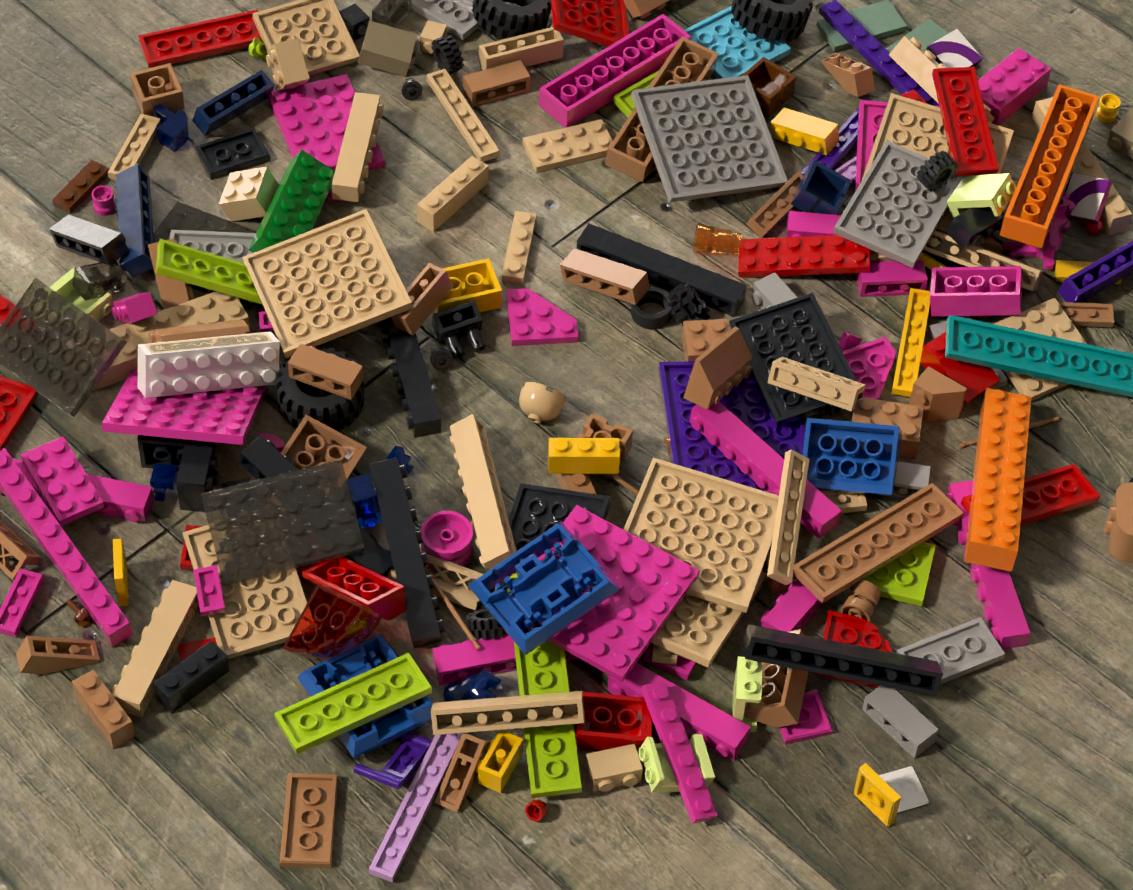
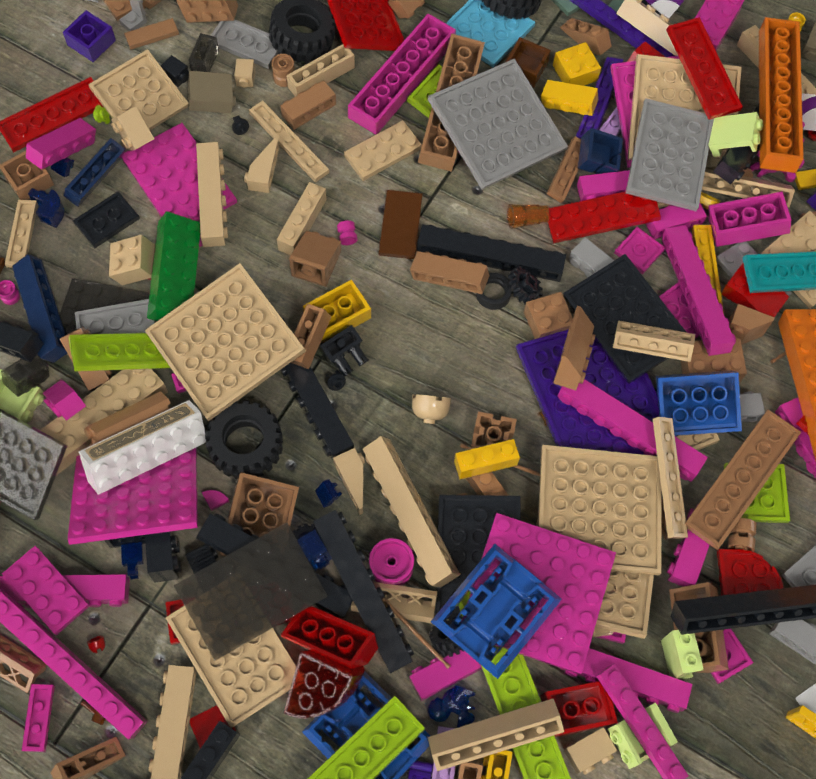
camera: 15 degrees left, 15 degrees up
yellow tile [113,539,129,606] -> none
dark pink plate [193,565,226,617] -> none
medium nougat brick [288,343,363,400] -> none
black tyre [431,34,464,74] -> none
tan plate [502,211,536,284] -> none
dark pink plate [506,288,578,346] -> none
dark pink tile [838,332,862,351] -> none
black tyre [917,151,958,192] -> none
none -> dark pink brick [26,118,96,170]
none -> clear blue tile [51,157,74,178]
none -> red hinge [87,635,106,653]
none -> tan slope [244,138,280,193]
none -> medium nougat wheel [271,54,295,87]
none -> medium nougat slope [289,231,341,287]
none -> tan slope [333,448,365,515]
none -> dark pink wheel [337,220,358,246]
none -> reddish brown tile [379,190,423,259]
none -> yellow brick [553,42,601,86]
none -> dark pink tile [614,227,666,275]
none -> dark pink brick [662,225,736,356]

